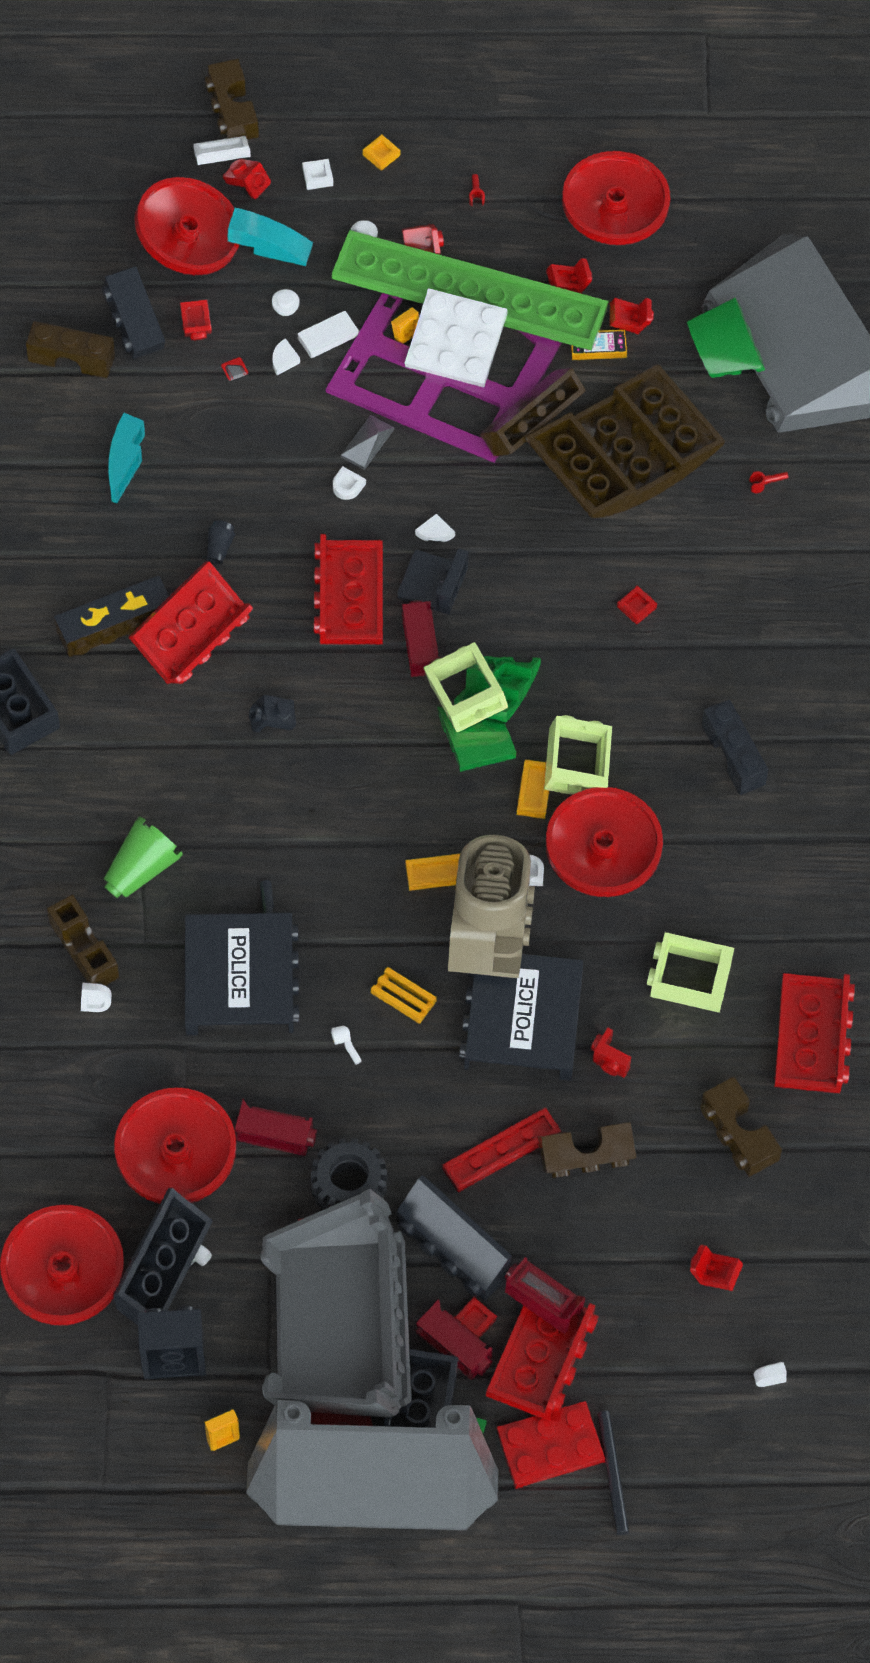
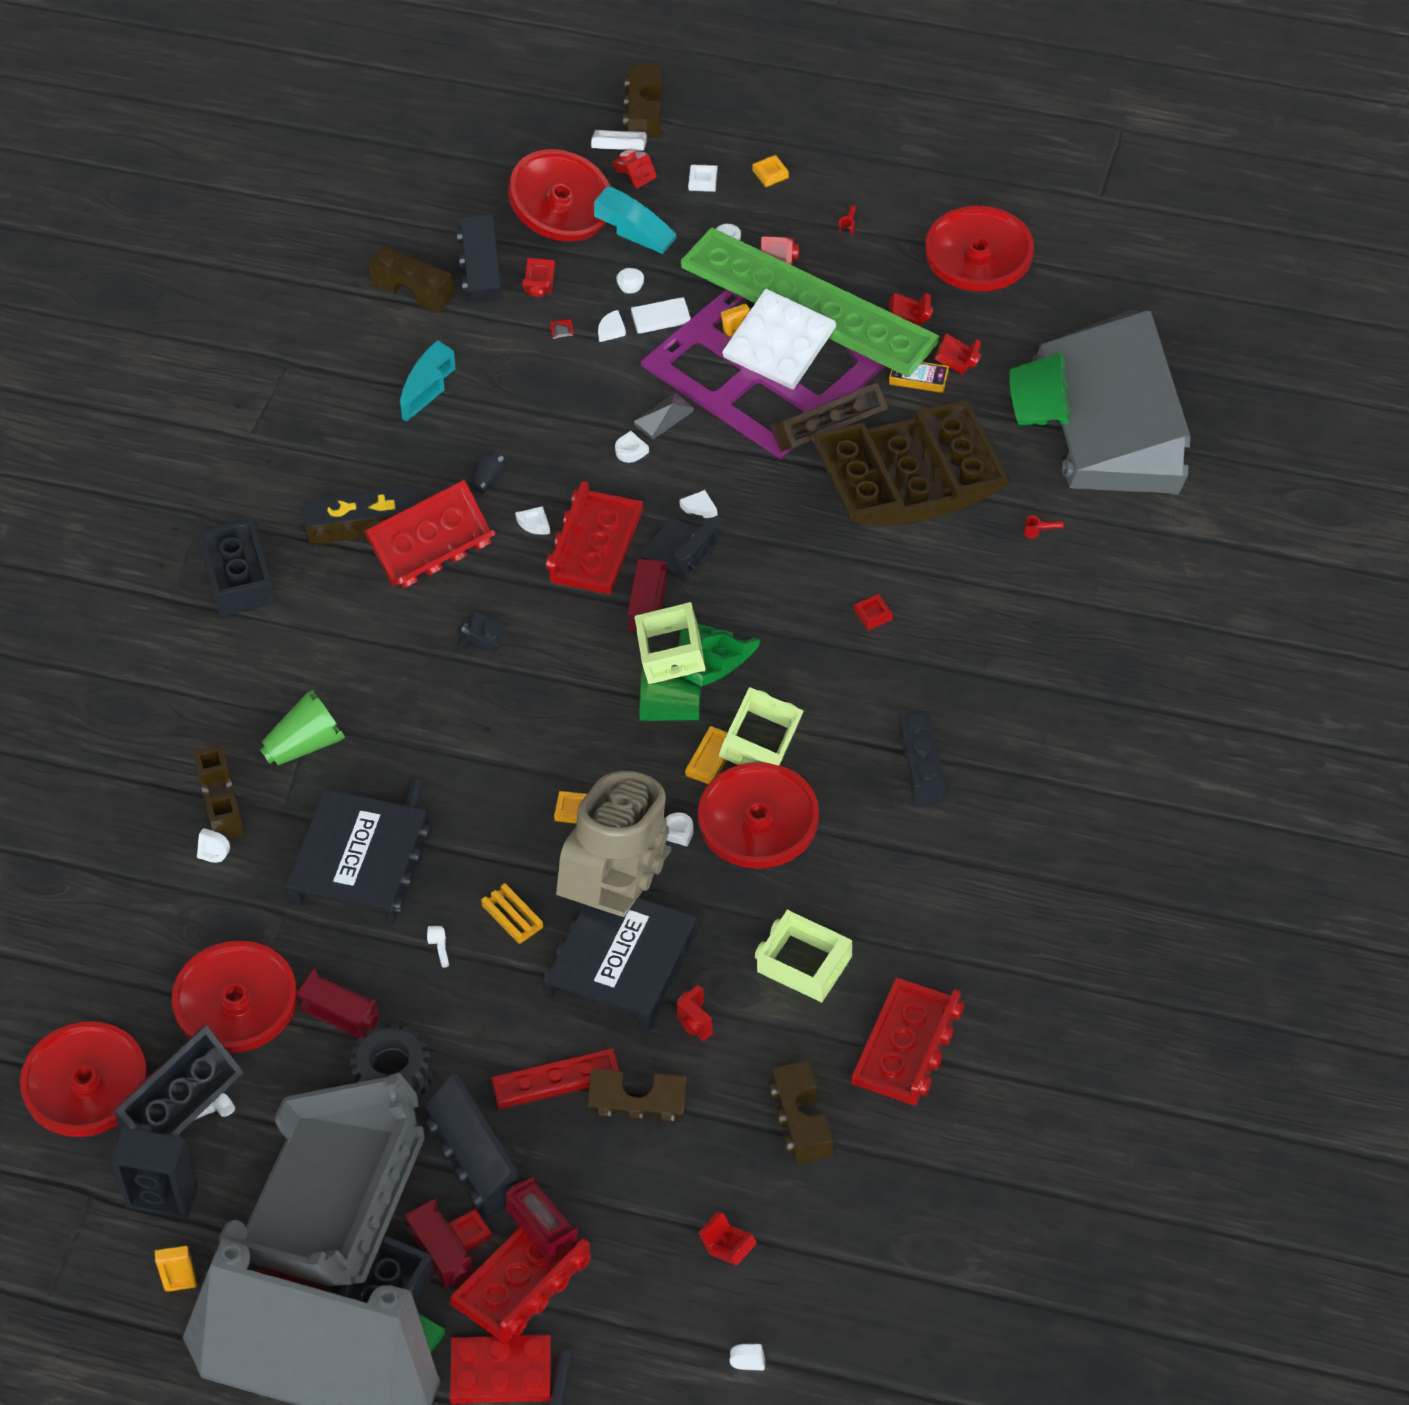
camera: 20 degrees right, 10 degrees down
none -> white tile [515,506,550,534]

